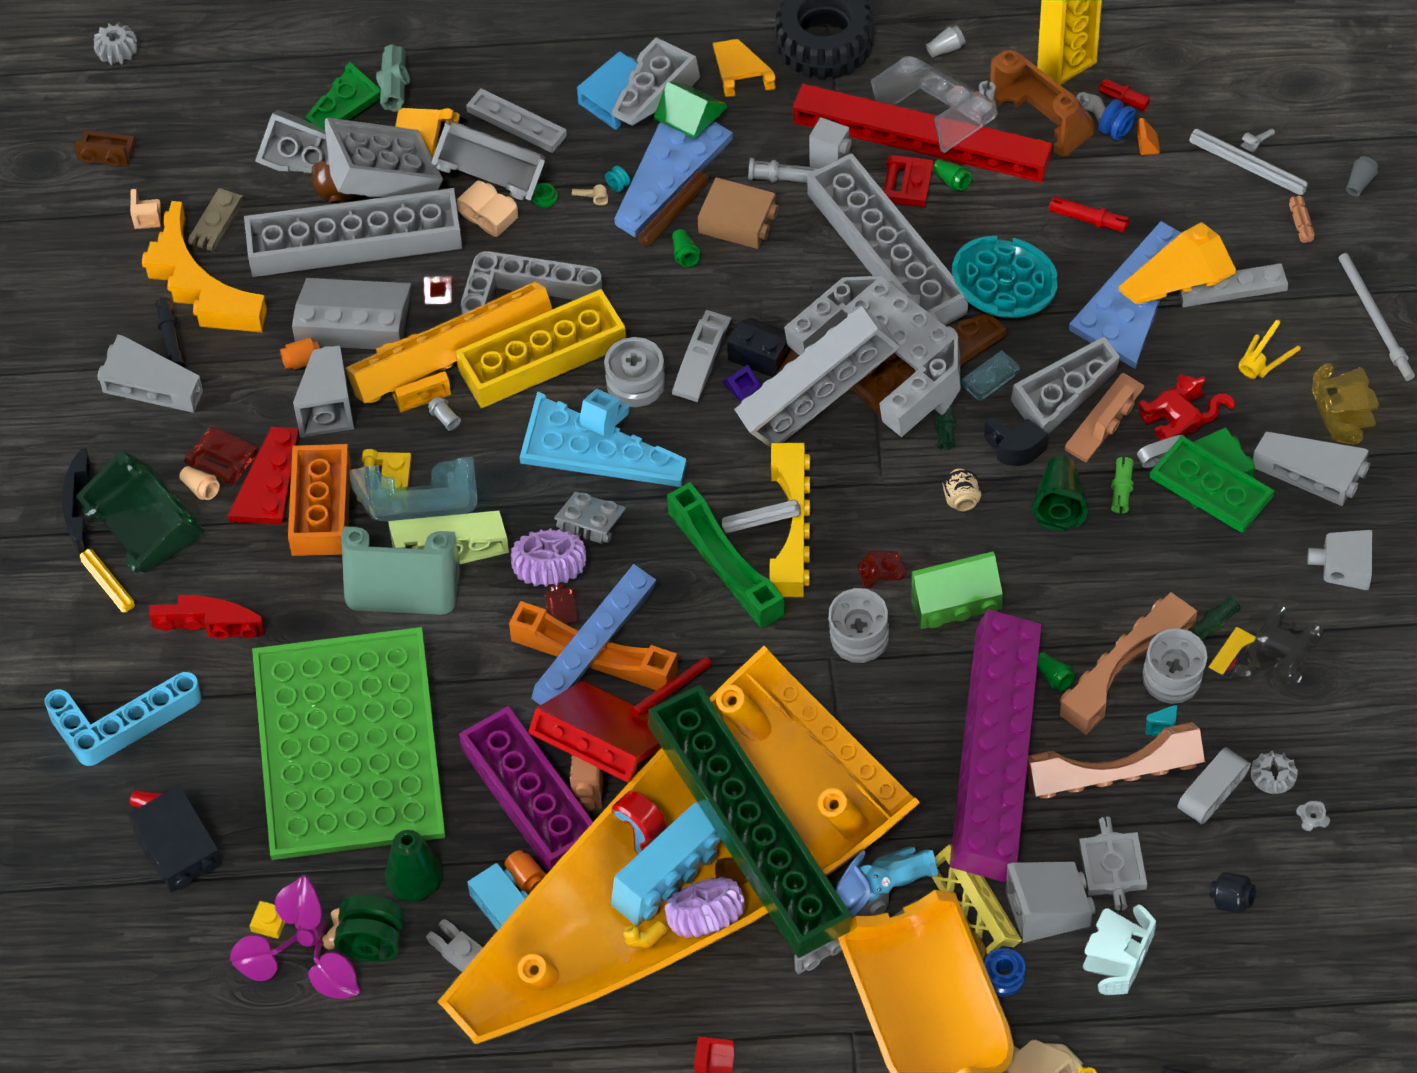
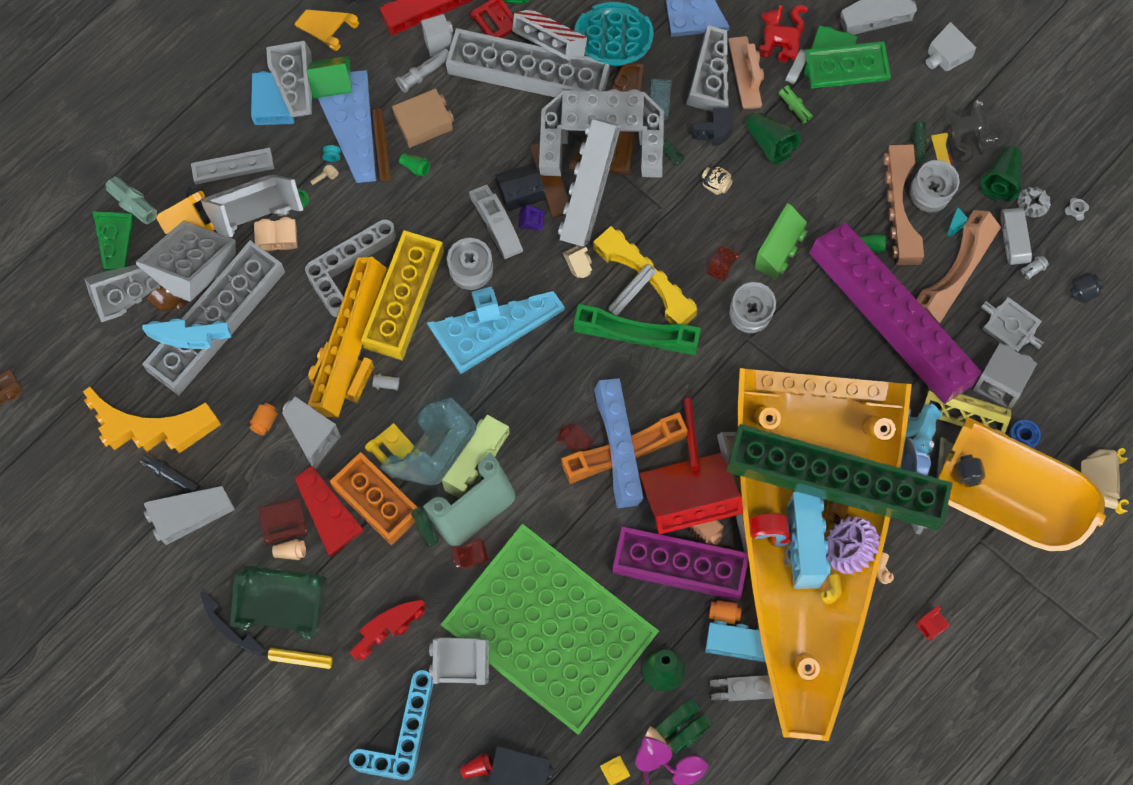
camera: 45 degrees left, 15 degrees up
light nougat panel [131,189,161,229] -> none
dark tan hinge [188,188,243,252] -> none
light grey slope [292,278,412,349] -> none
clear red slope [424,277,452,304] -> none
lavender gear [511,528,586,587] -> none
light grey hinge [555,492,626,544] -> none
light aqua piece [1083,904,1156,995] -> none
none -> medium azure slope [142,319,231,349]
none -> clear green pin [411,507,438,547]
none -> light grey panel [429,637,489,685]
none -> clear red bracket [452,540,489,569]
none -> light grey brick [512,9,587,60]
none -> tan brick [563,245,592,278]
none -> light nougat arm [876,552,894,584]
none -> black head [955,454,986,488]
none -> dark green cone [979,146,1022,202]
none -> light grey pin [1021,256,1049,280]

